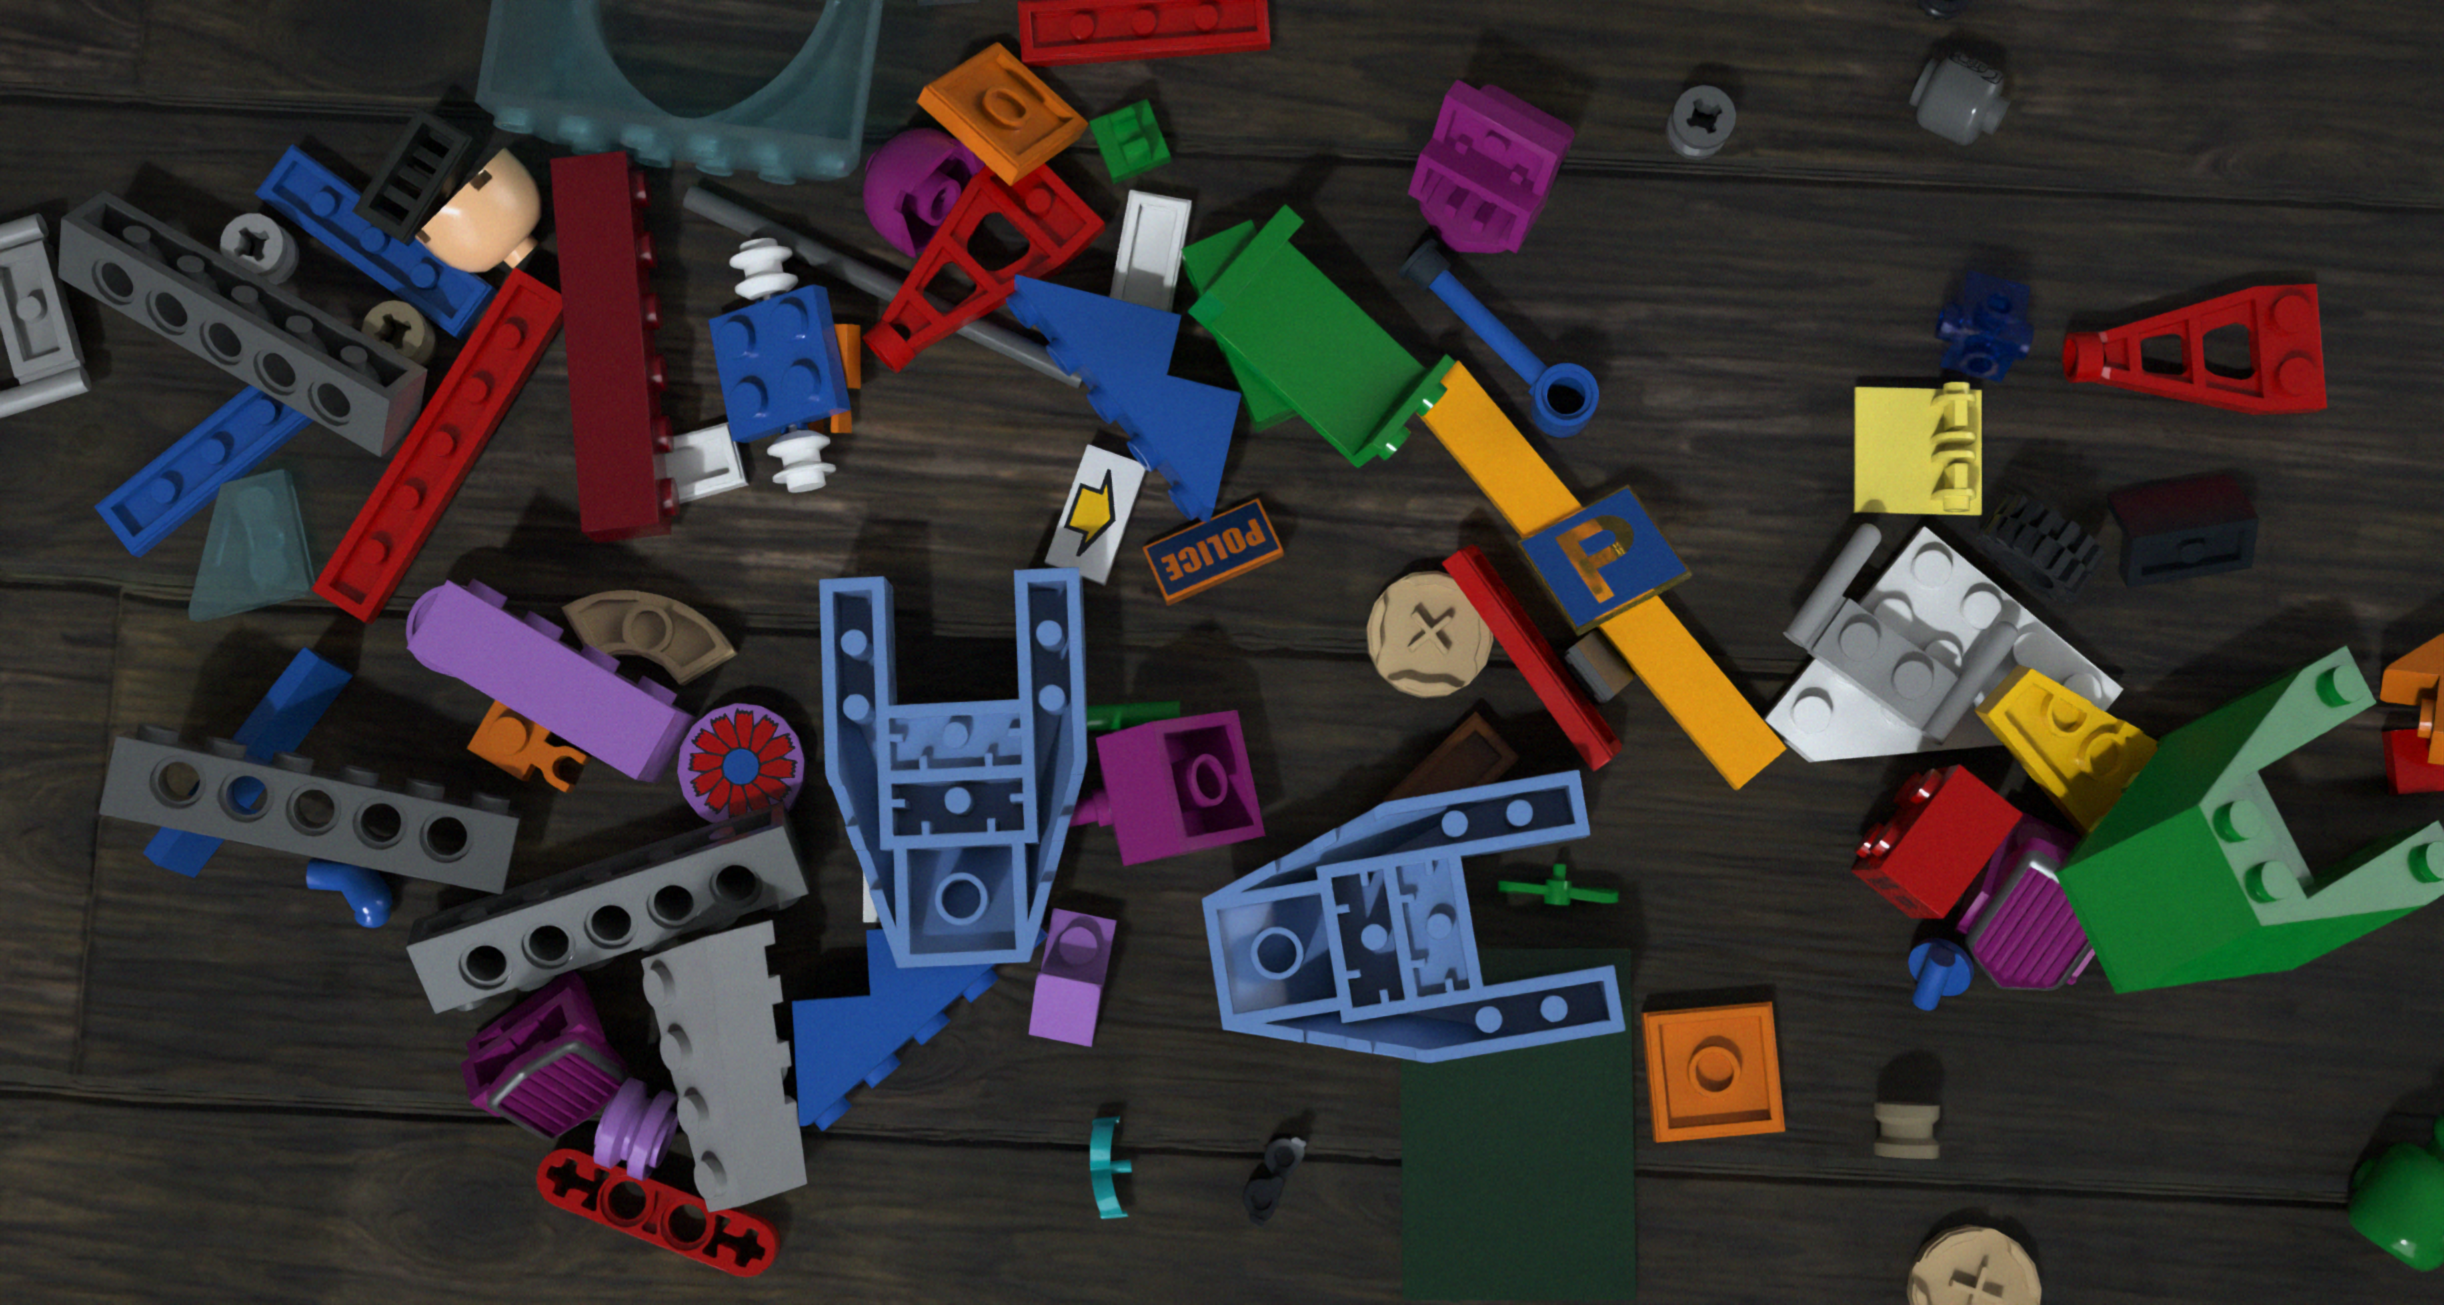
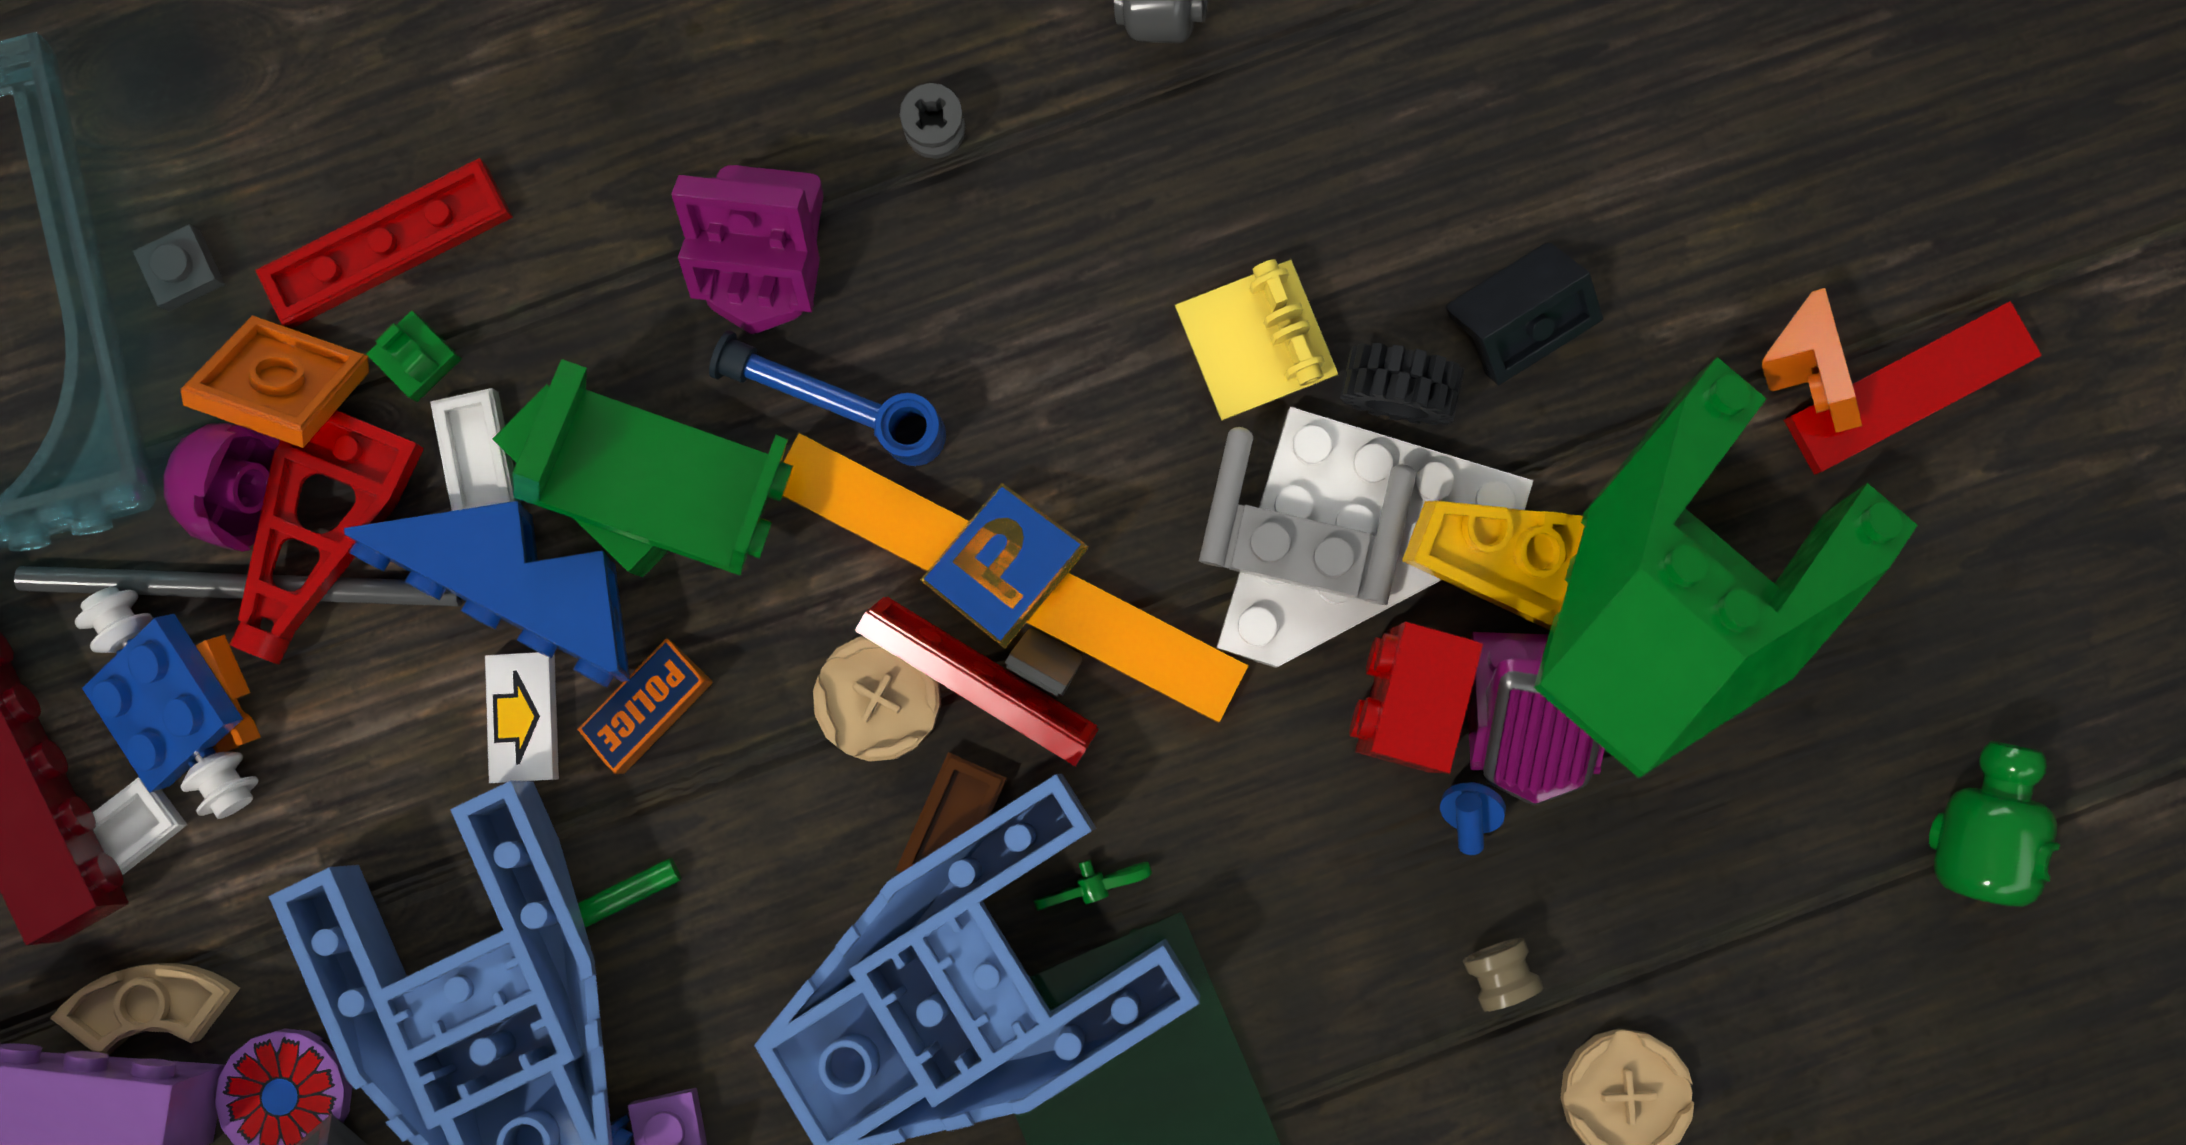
camera: 20 degrees left, 0 degrees up
magenta piece [1069,710,1266,866] -> none
orange tile [1640,1001,1785,1143] -> none
clear blue brick [1934,270,2034,382] -> none
red plate [2062,284,2327,415] -> none

